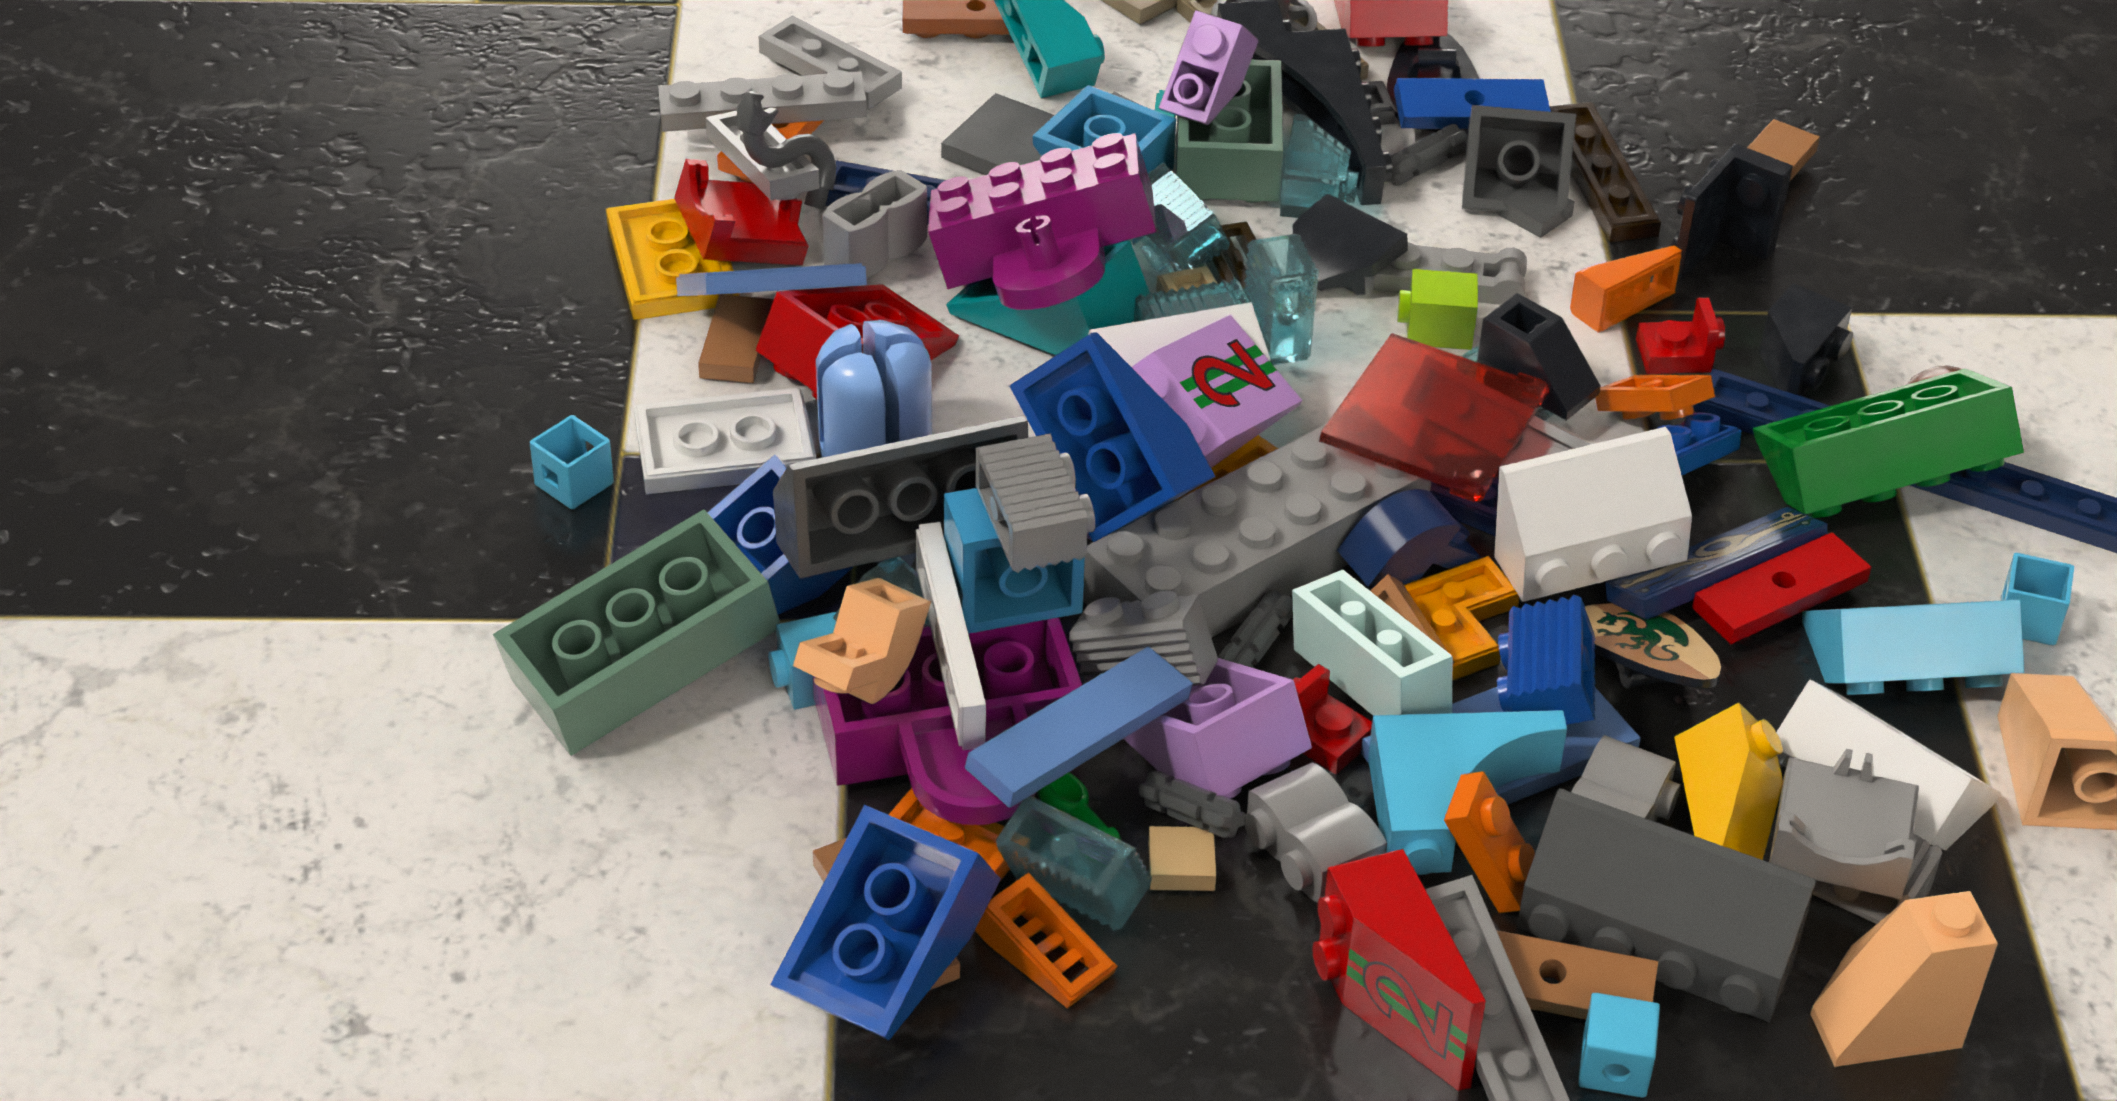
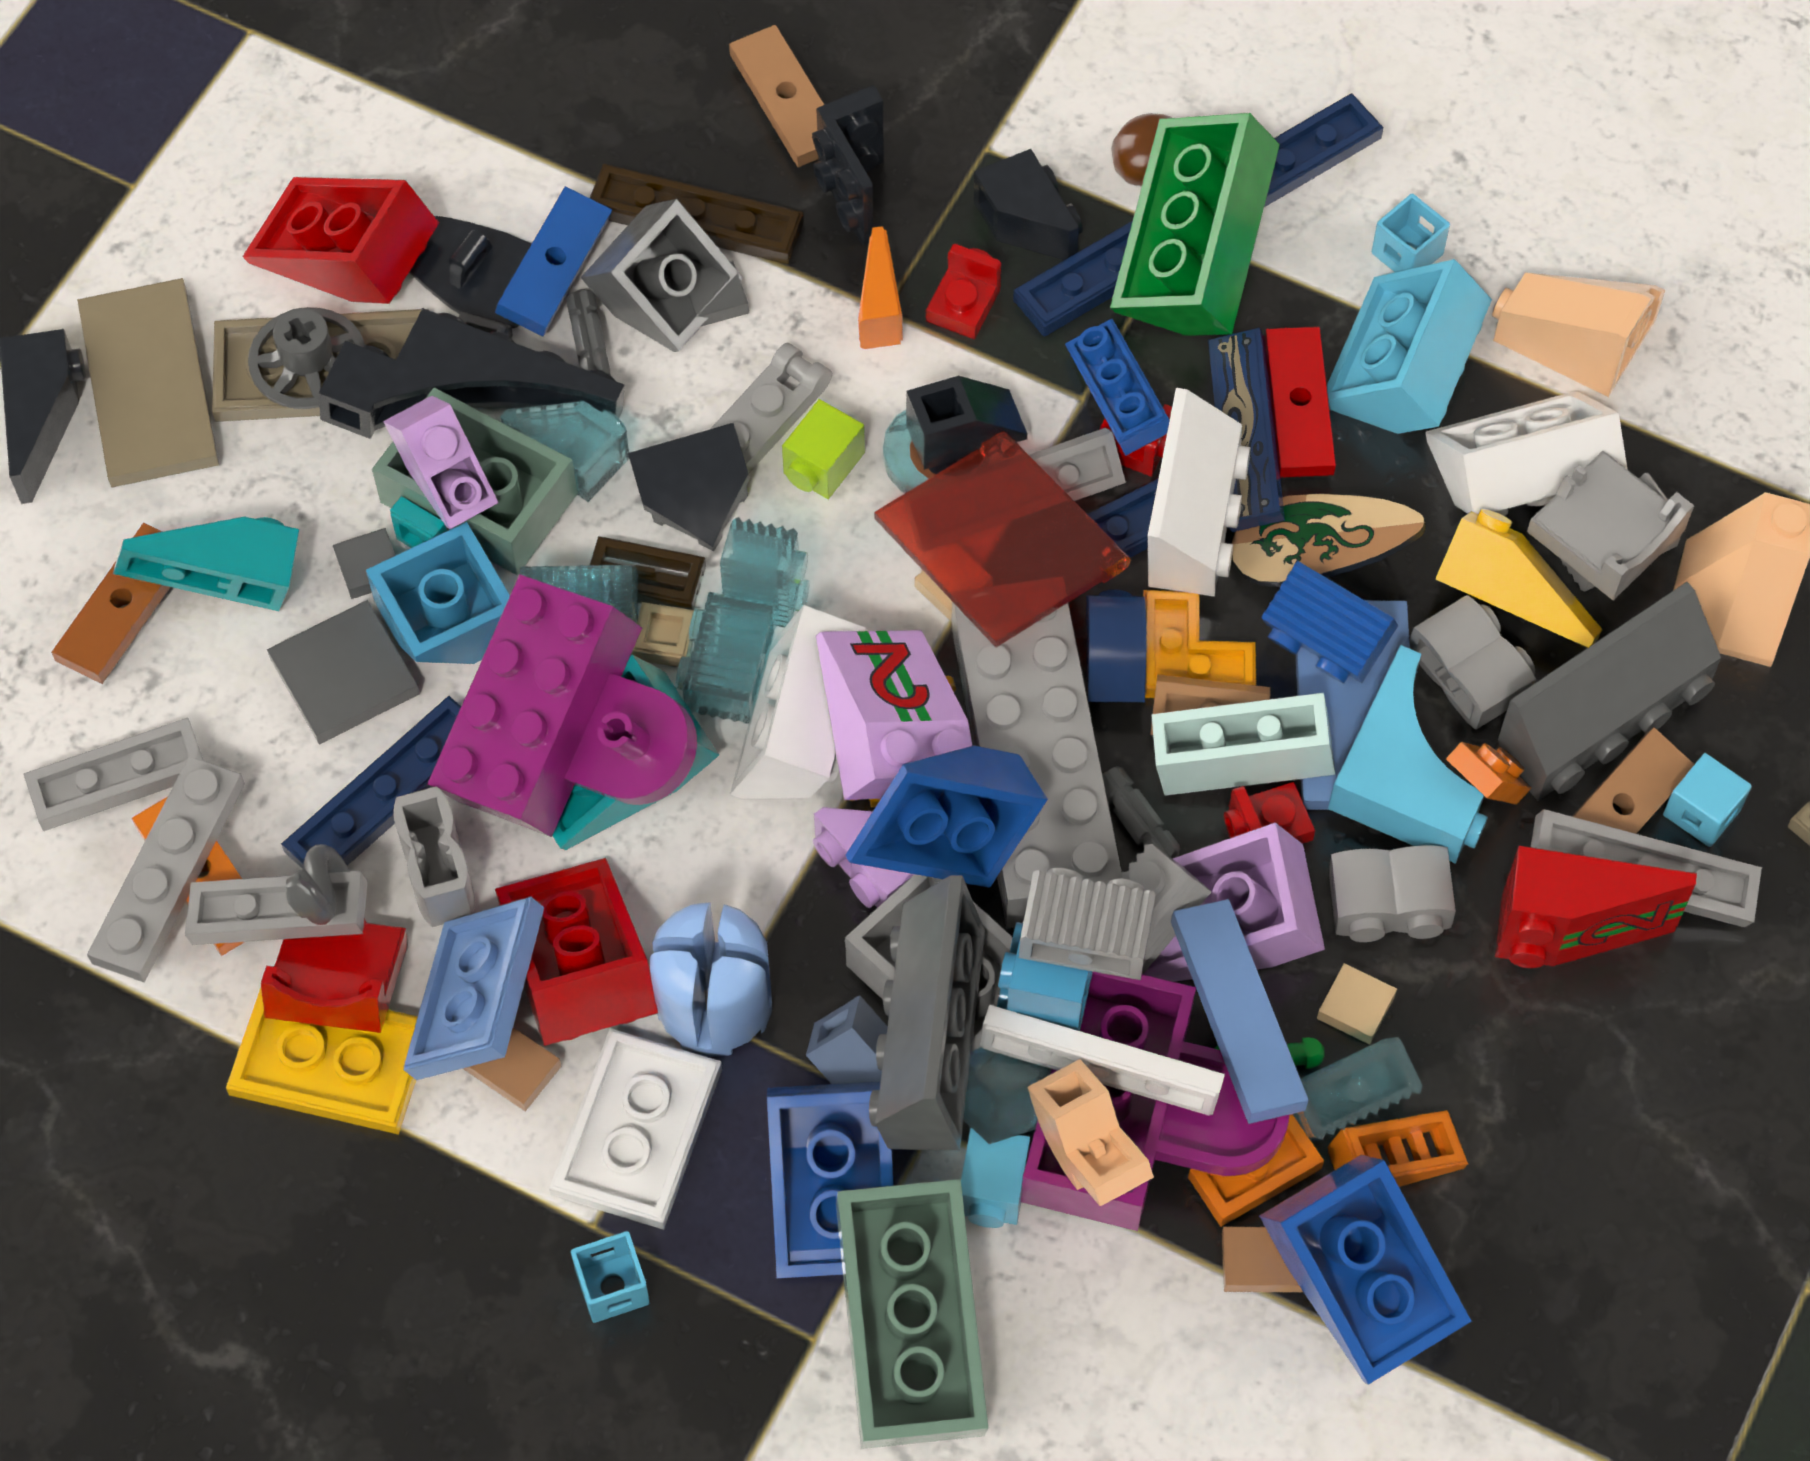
camera: 60 degrees left, 20 degrees up
dark grey axle [1138,771,1246,839] -> none
orange plate [1595,375,1715,420] -> none

